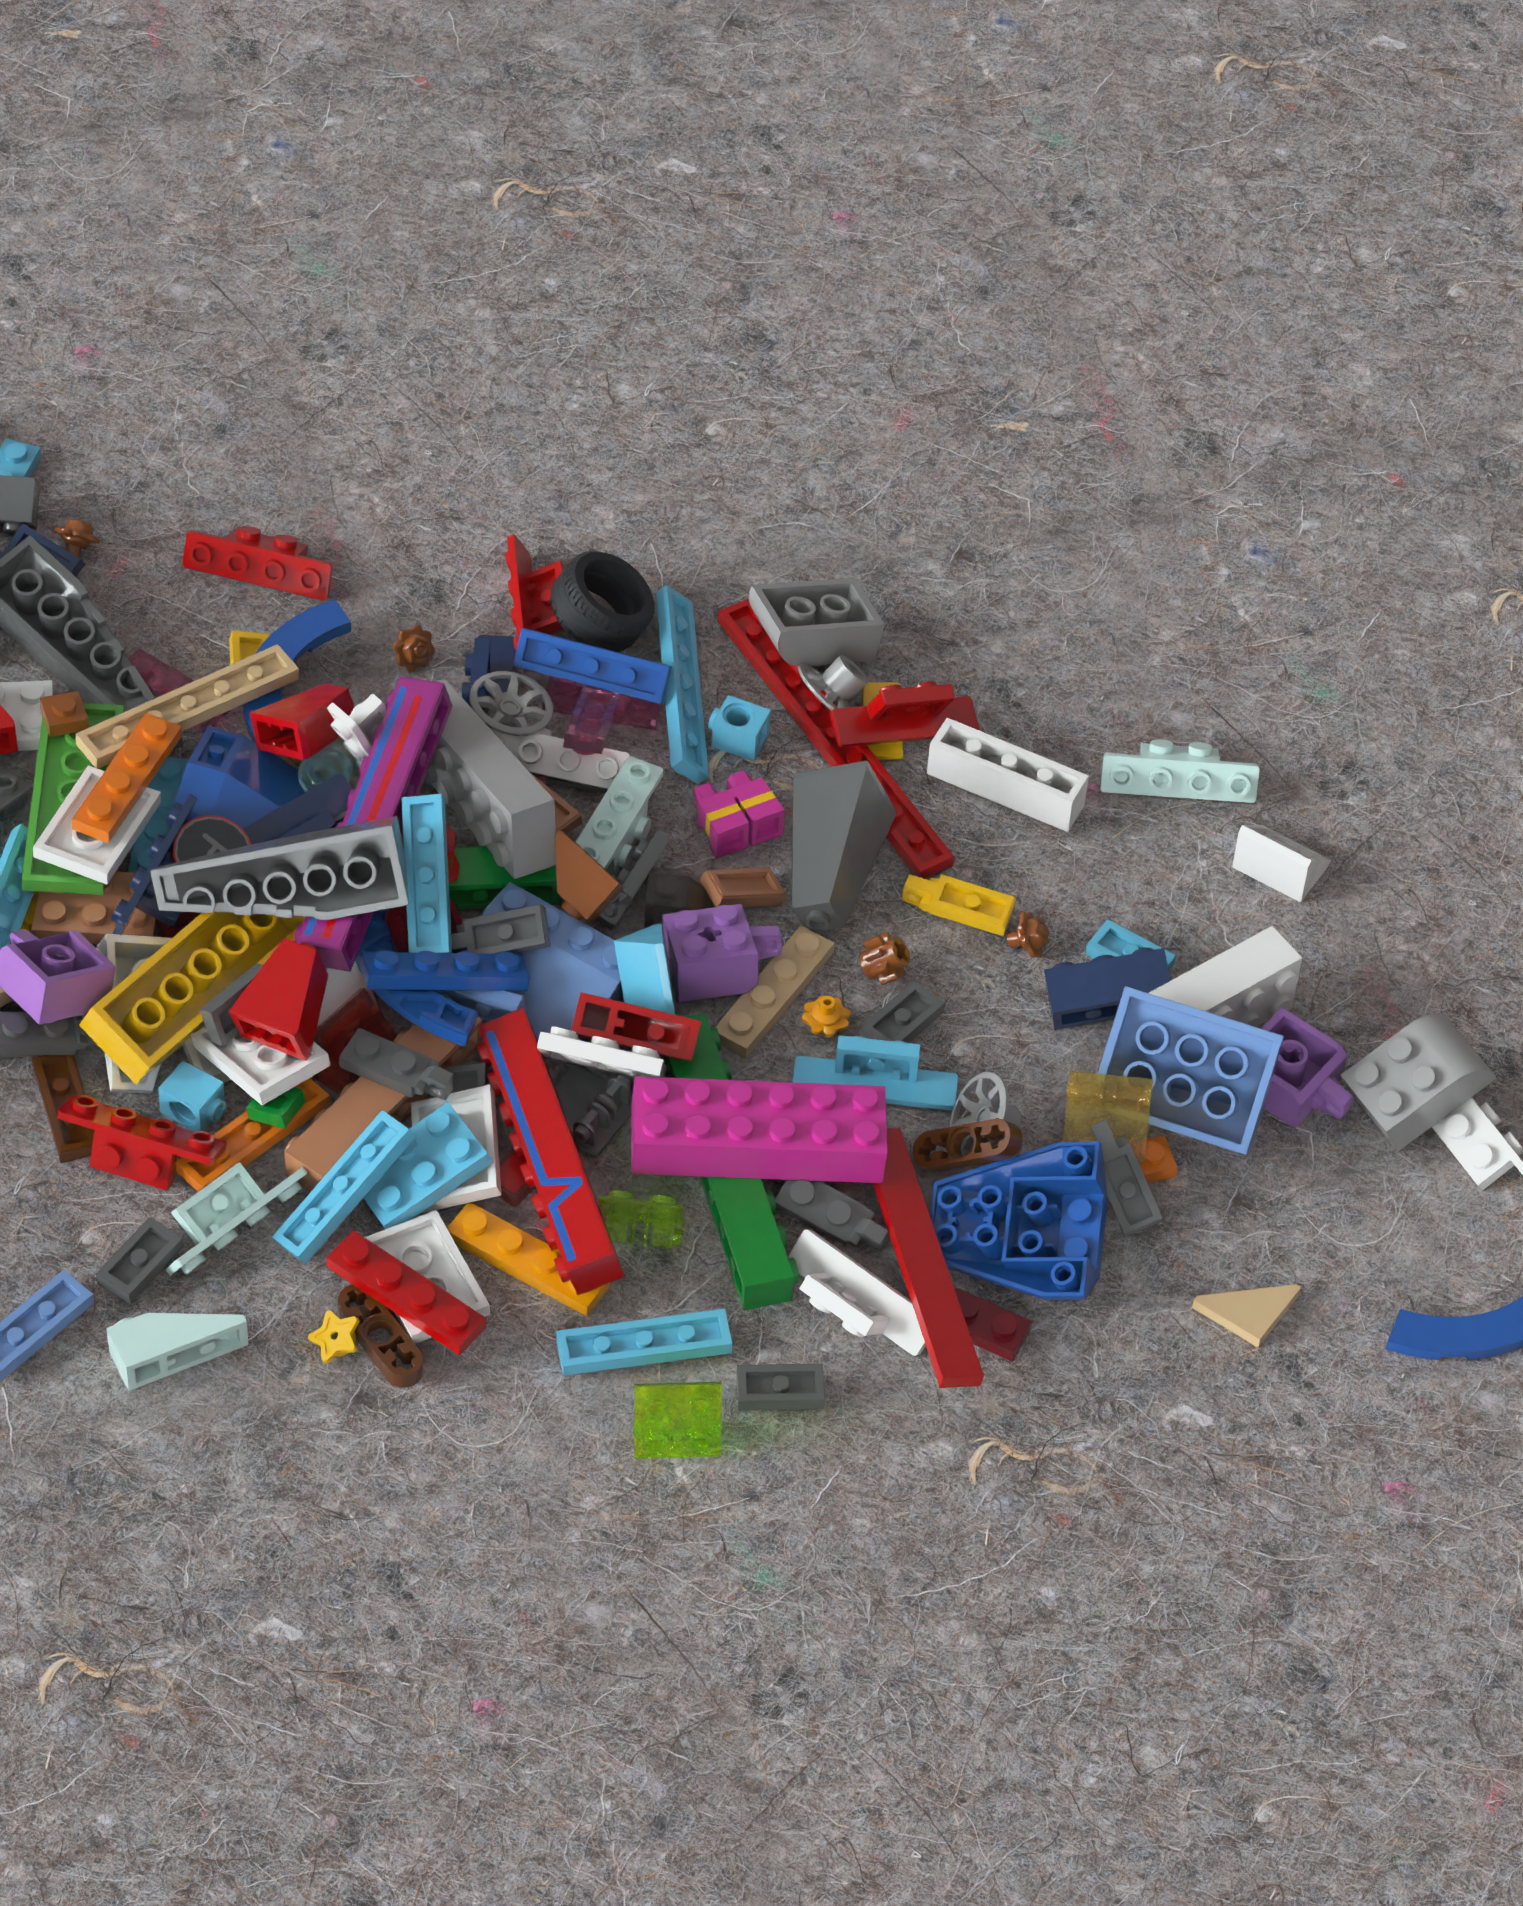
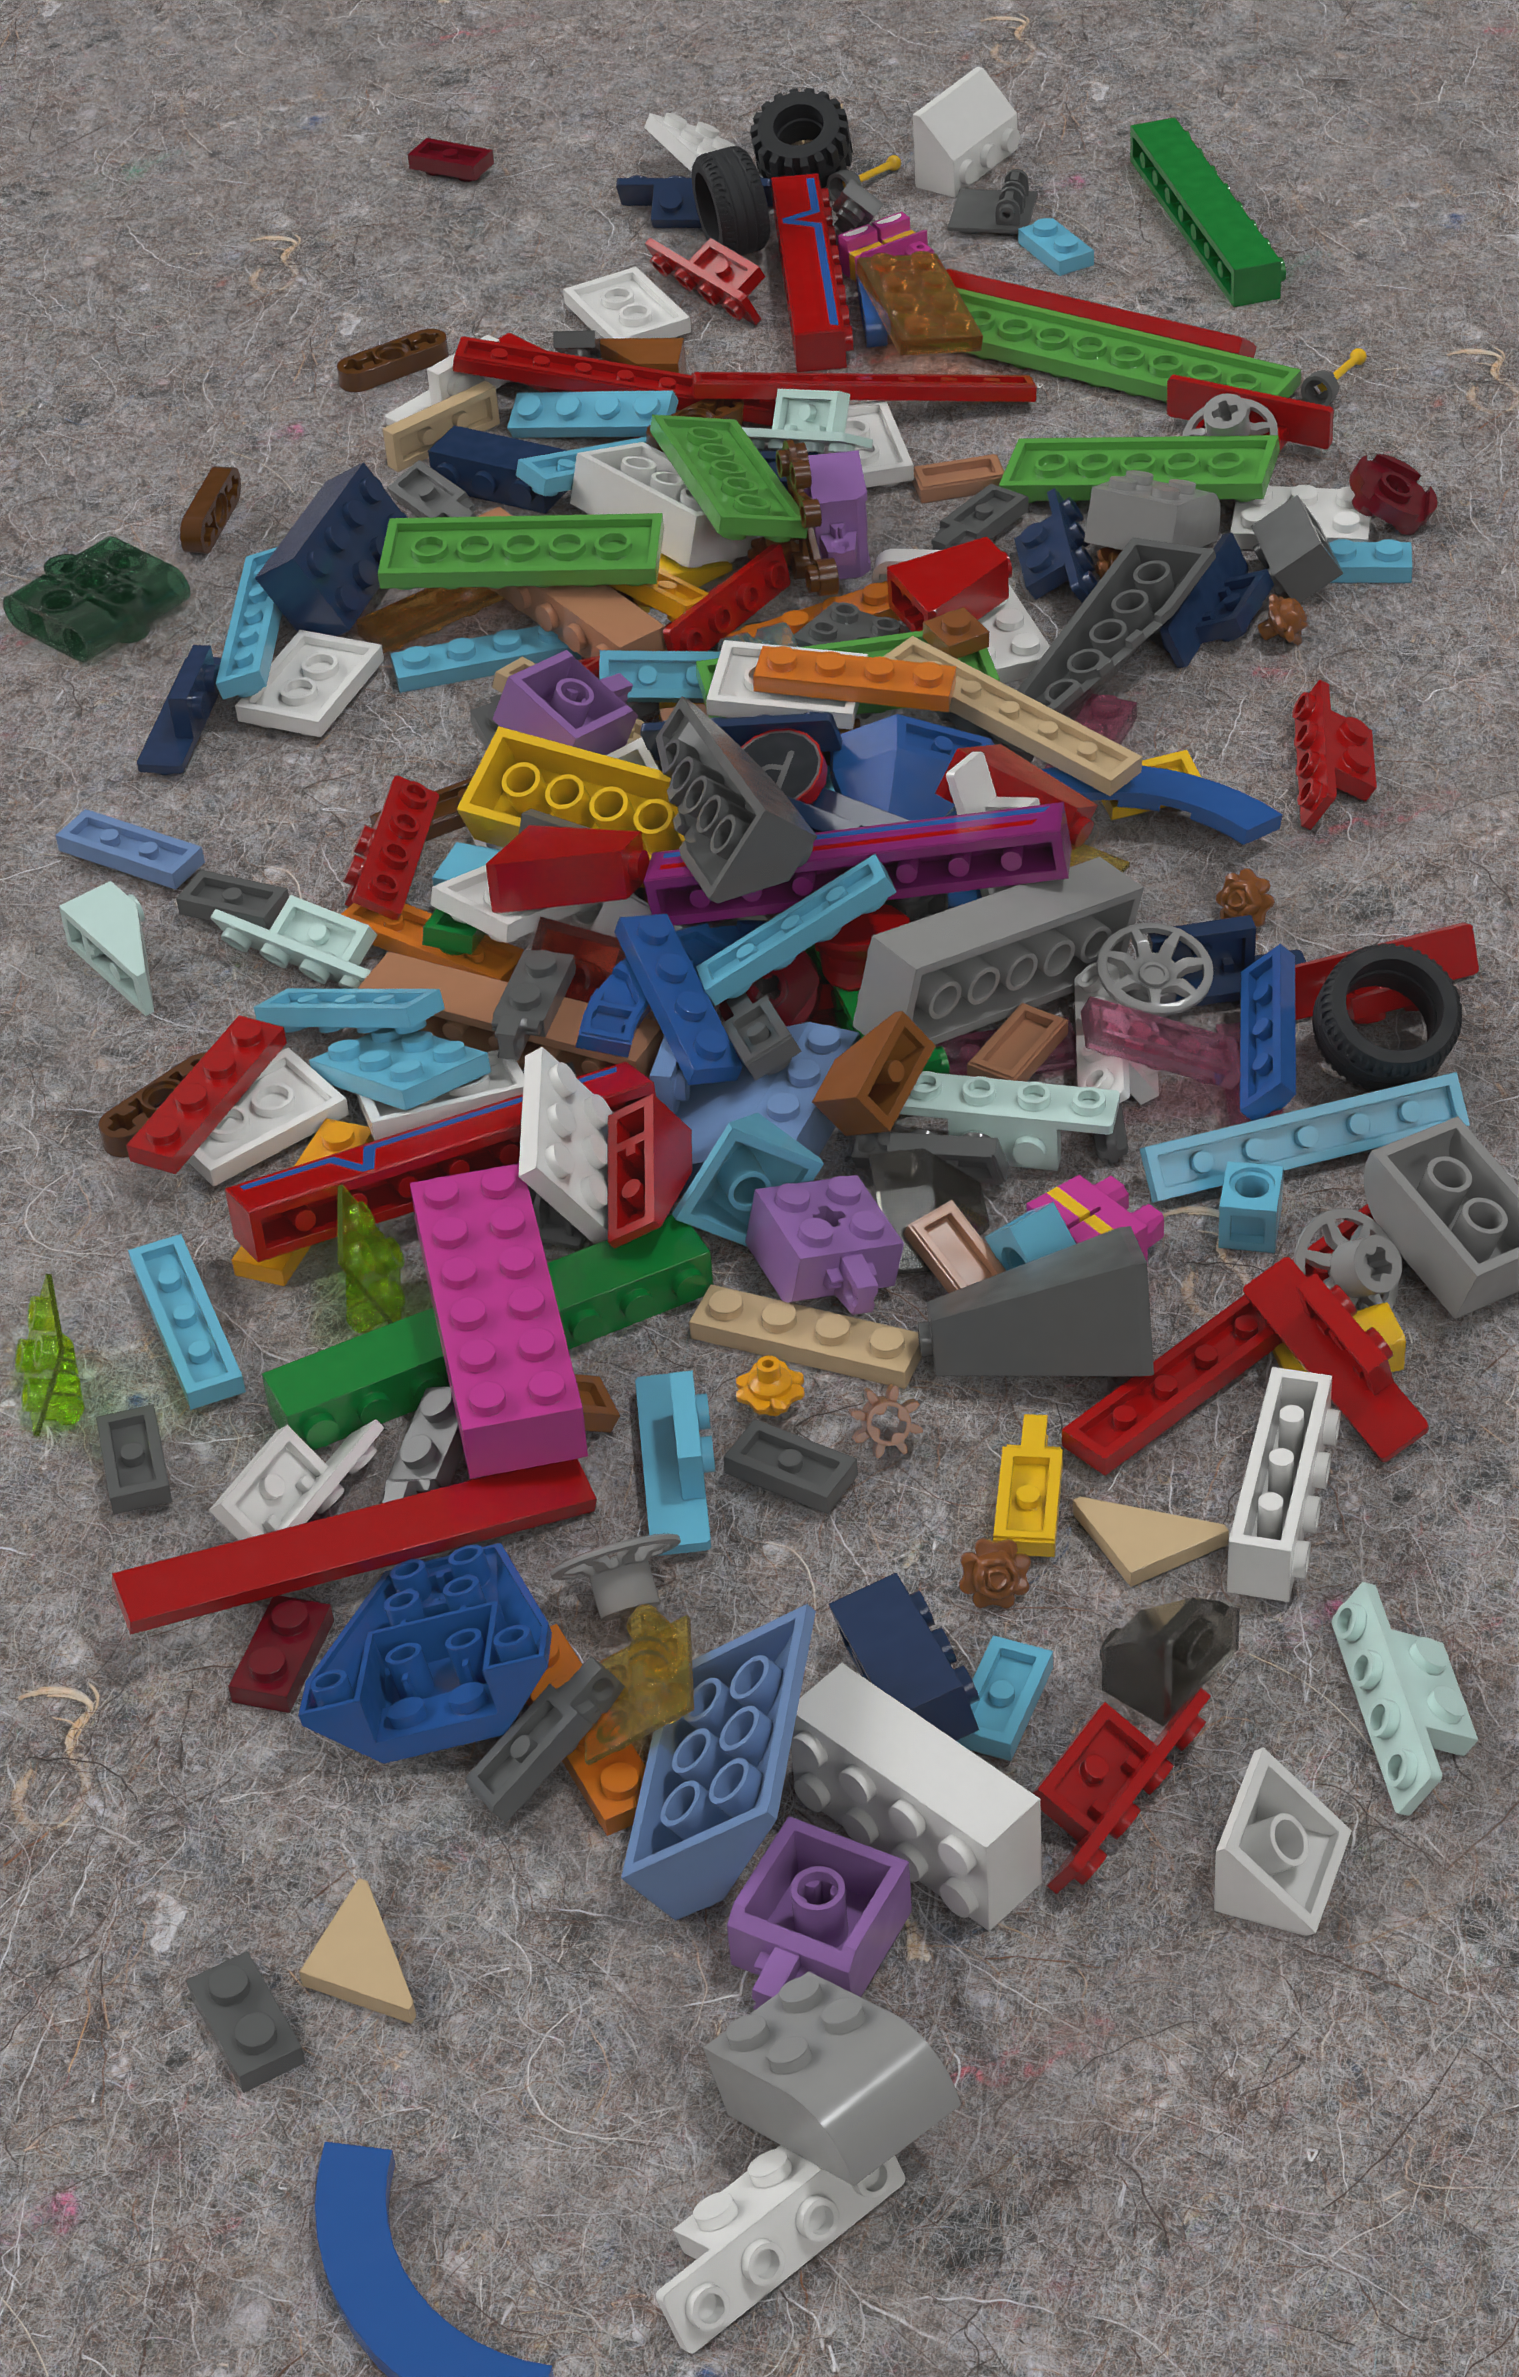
camera: 85 degrees right, 10 degrees down
yellow plate [308,1310,360,1364] -> none
reddish brown beam [912,1118,1022,1172] -> none
none -> dark grey plate [186,1951,306,2093]
none -> medium azure brick [985,1202,1076,1271]
none -> red bracket [1033,1687,1211,1894]
none -> tan tile [1073,1496,1229,1587]
none -> clear smoke slope [1099,1597,1240,1727]

